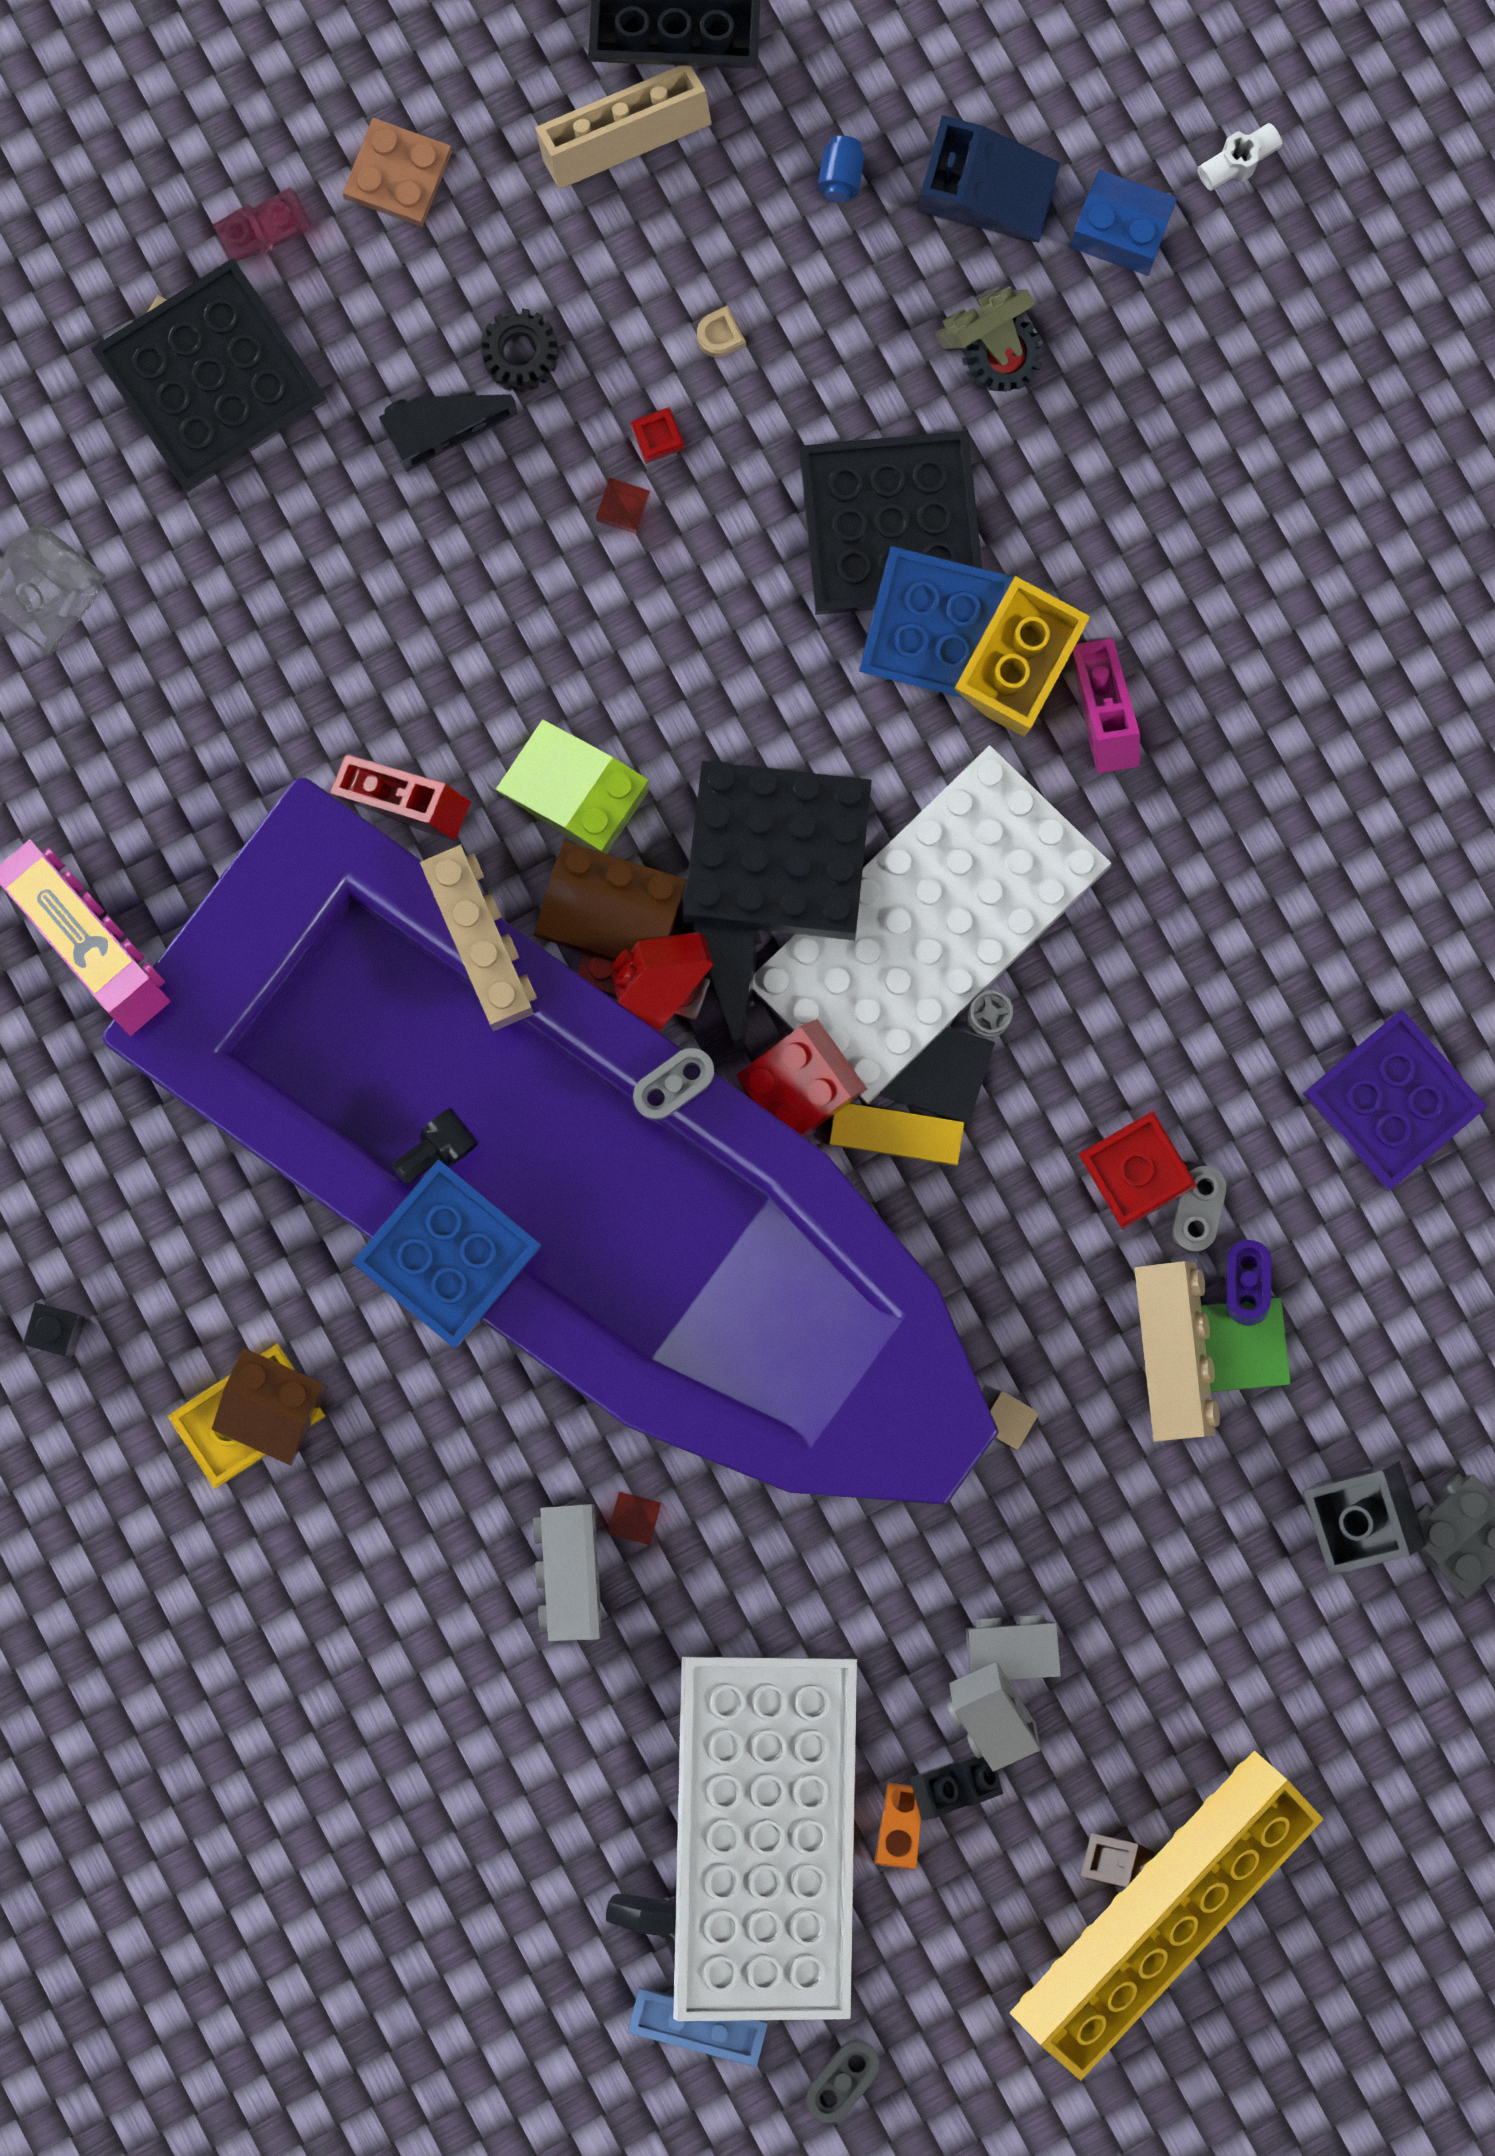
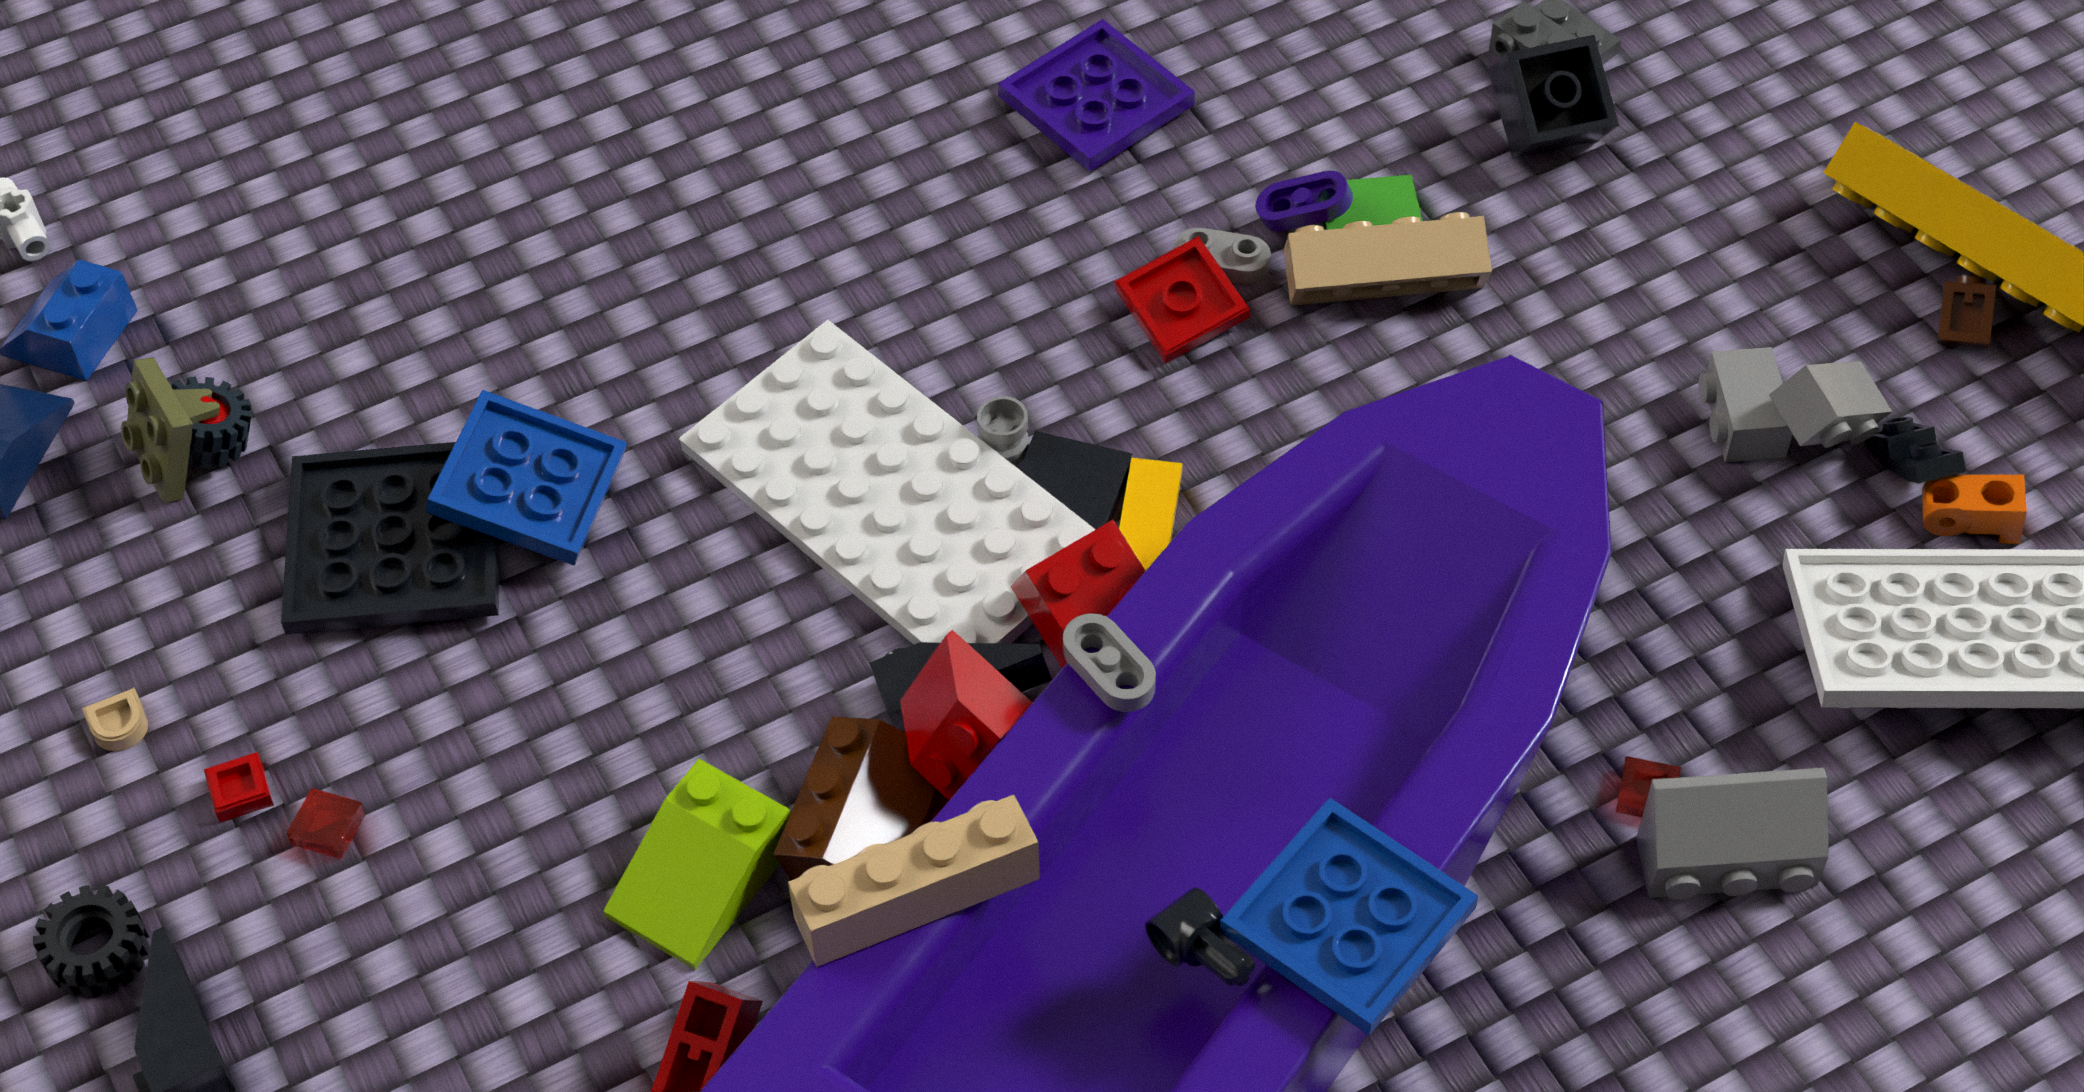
camera: 85 degrees left, 30 degrees down
black plate [683,761,872,941] -> none
yellow slope [954,576,1090,737] -> none
dark pink slope [1072,638,1140,774] -> none

